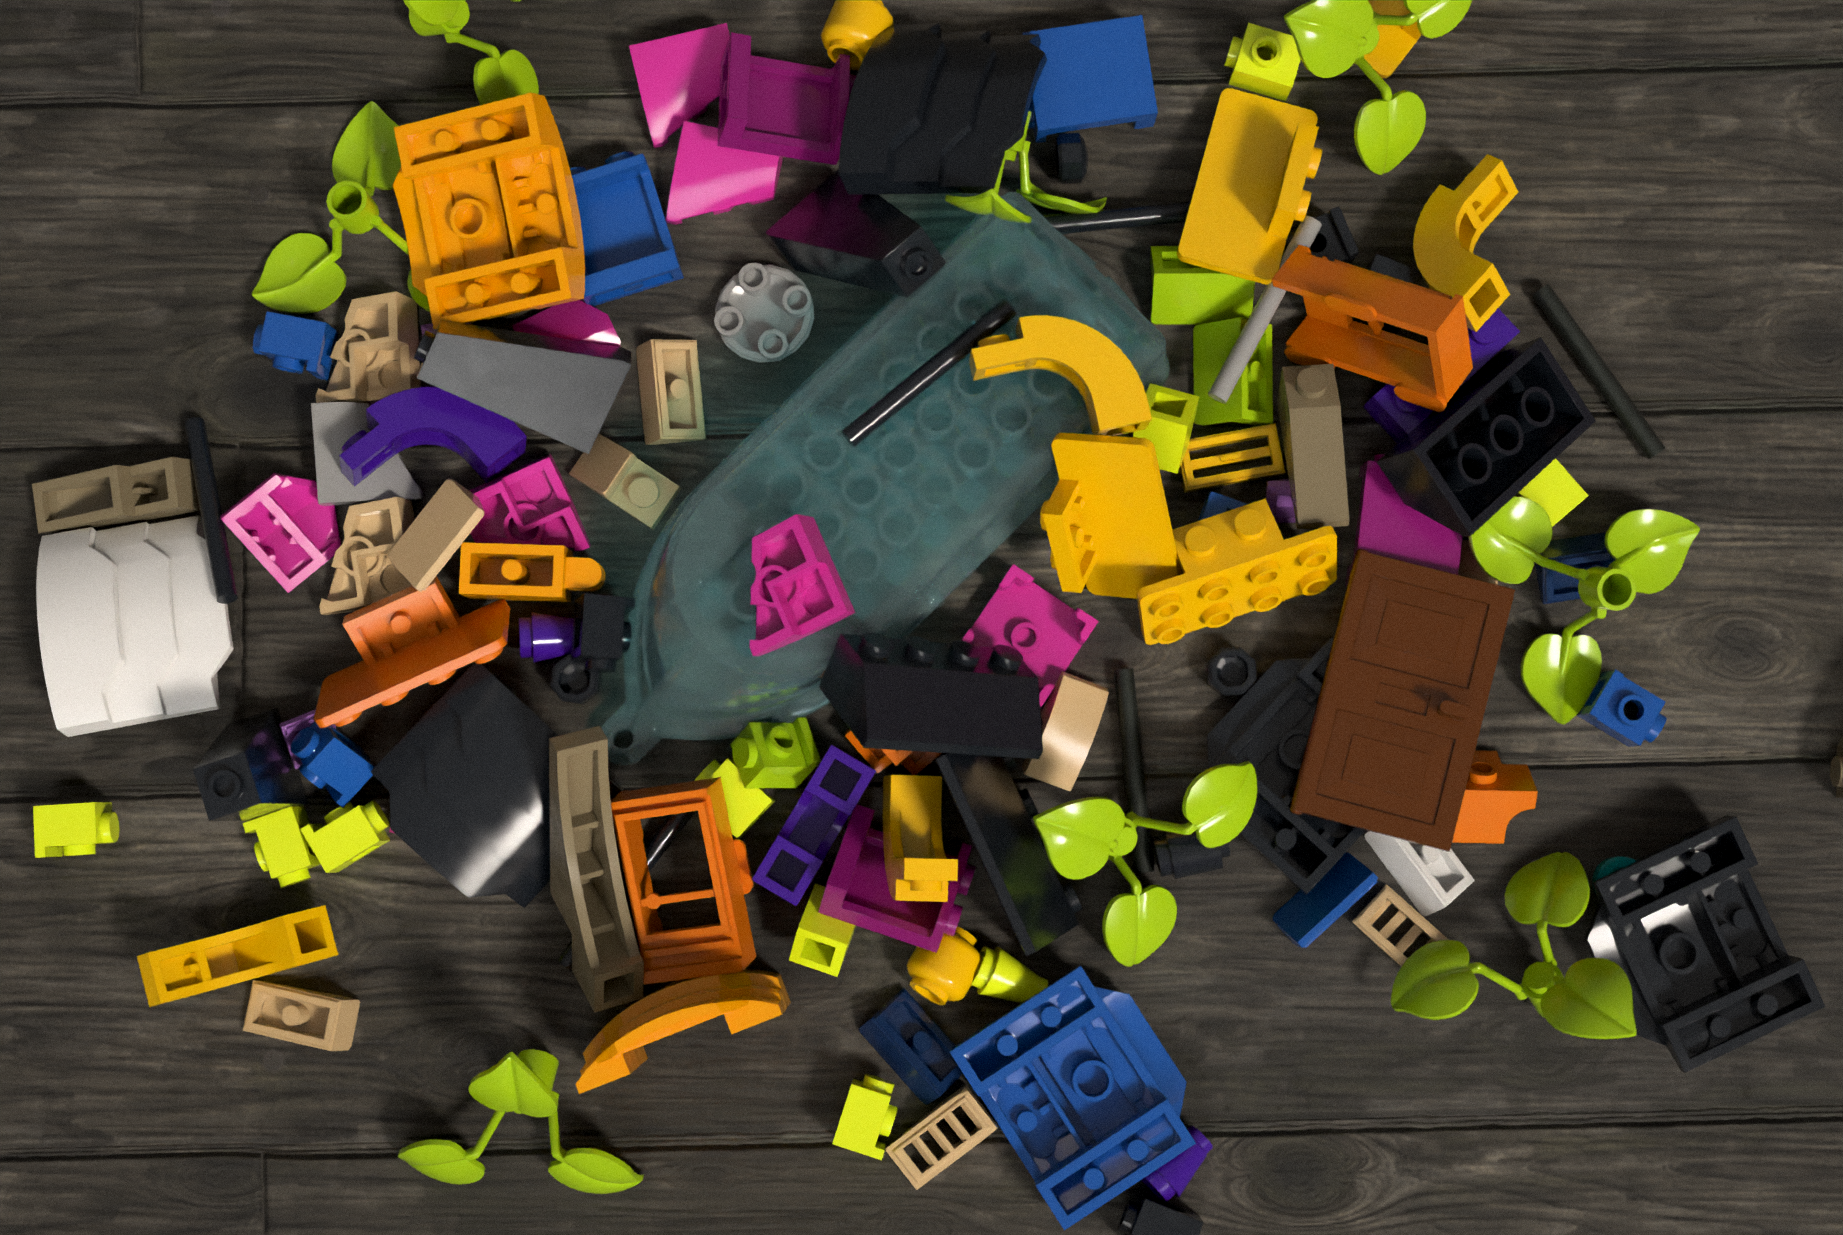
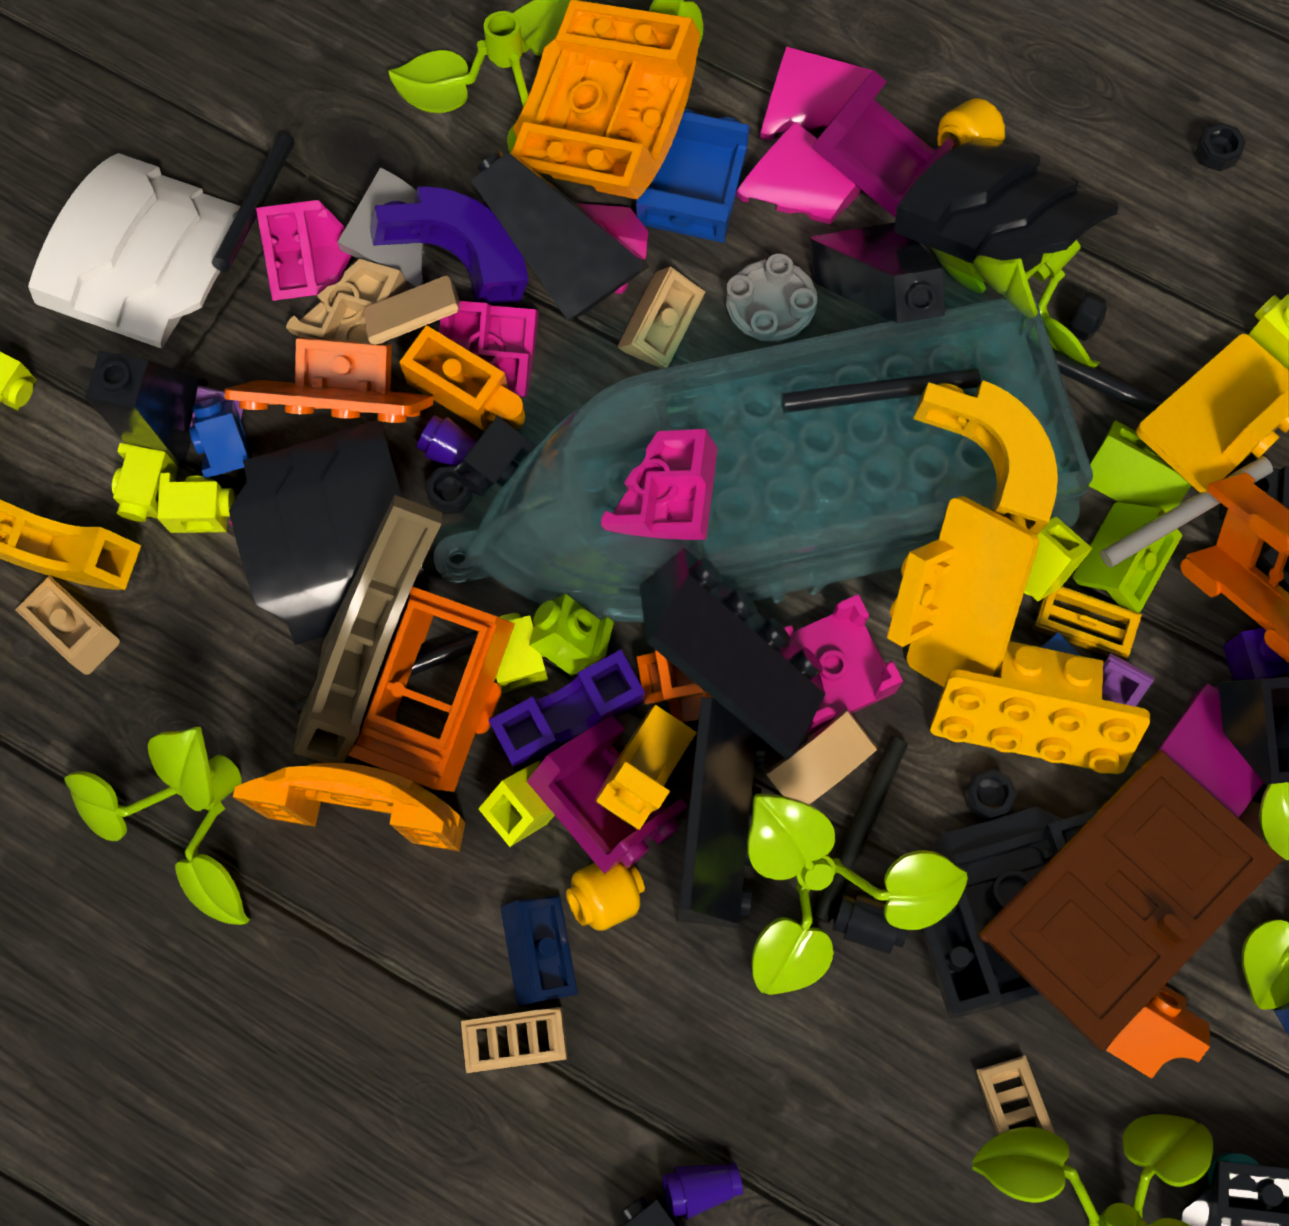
camera: 30 degrees right, 10 degrees down
dark tan slope [32,457,200,534] -> none
blue brick [253,311,338,381] -> none
tan slope [316,291,421,404] -> none
tan slope [569,434,681,530] -> none
neon yellow brick [832,1074,898,1161] -> none
blue slope [949,966,1196,1231] -> none
neon yellow cone [971,946,1048,1003] -> none
blue panel [1022,15,1158,143] -> none
blue slope [1272,852,1378,948] -> none
dark tan slope [1277,364,1350,529] -> none
white slope [1364,831,1475,916] -> none

